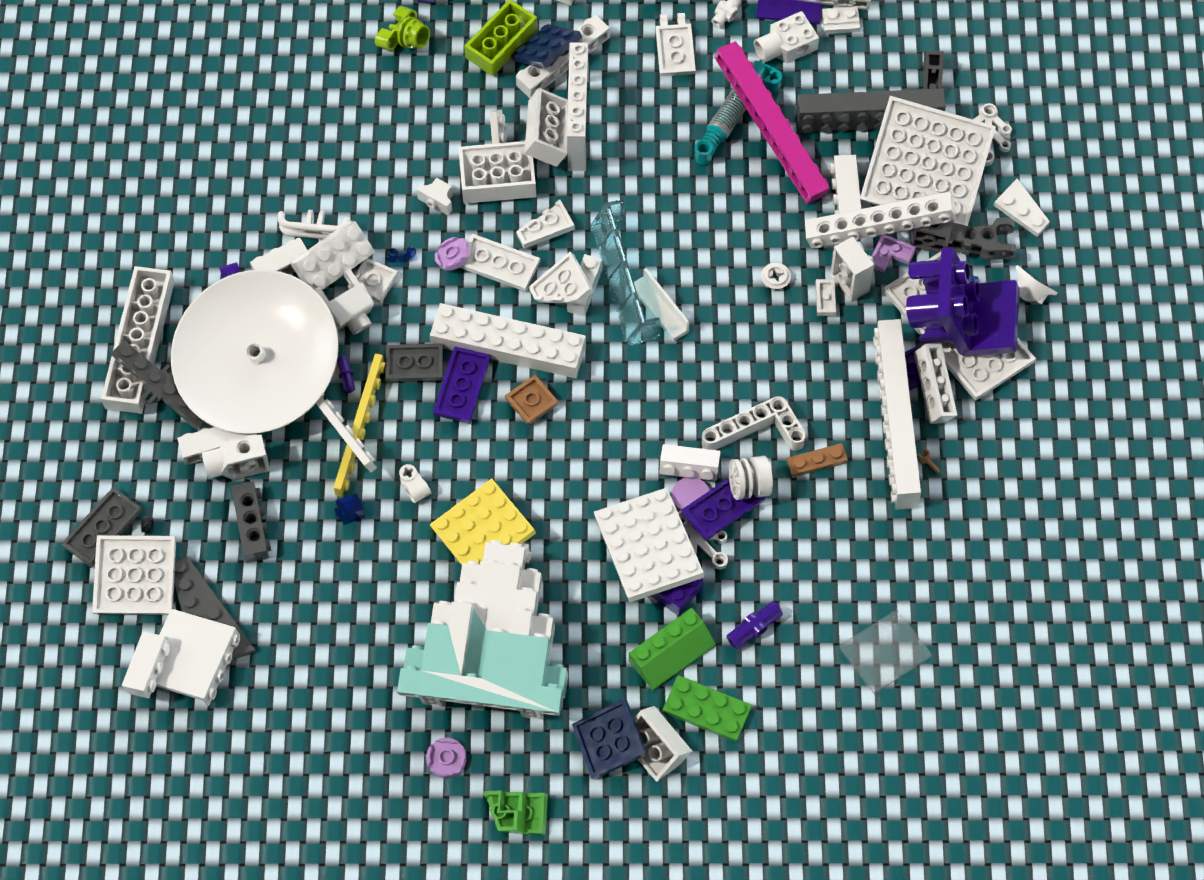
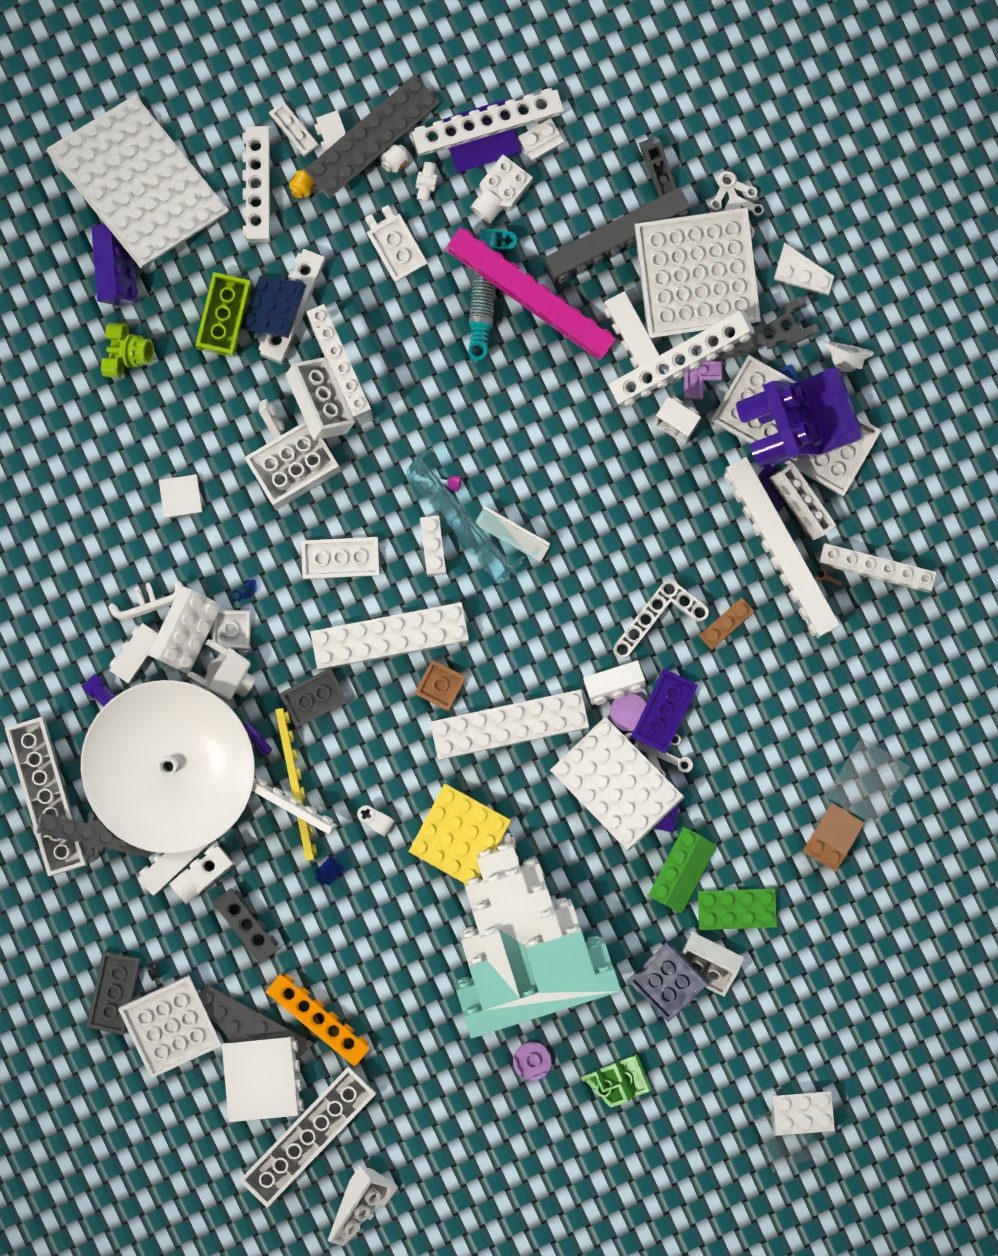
camera: 25 degrees left, 20 degrees up
white brick [122,632,170,698] -> none
white brick [417,178,453,215] -> none
dark purple plate [433,346,491,424] -> none
lavender tile [435,237,471,270] -> none
white wing [516,200,575,249] -> none
white plate [529,252,594,304] -> none
dark purple piece [726,601,783,650] -> none
white wheel [729,456,773,500] -> none
white gear [761,263,791,290] -> none
white plate [815,279,836,316] -> none
none -> white tile [159,474,203,518]
none -> white brick [239,1066,377,1208]
none -> light orange brick [266,973,370,1067]
none -> white wedge [328,1166,398,1246]
none -> dark pink hinge [415,473,462,492]
none -> white brick [430,690,589,761]
none -> medium nougat slope [801,802,864,872]
none -> white brick [818,543,936,593]

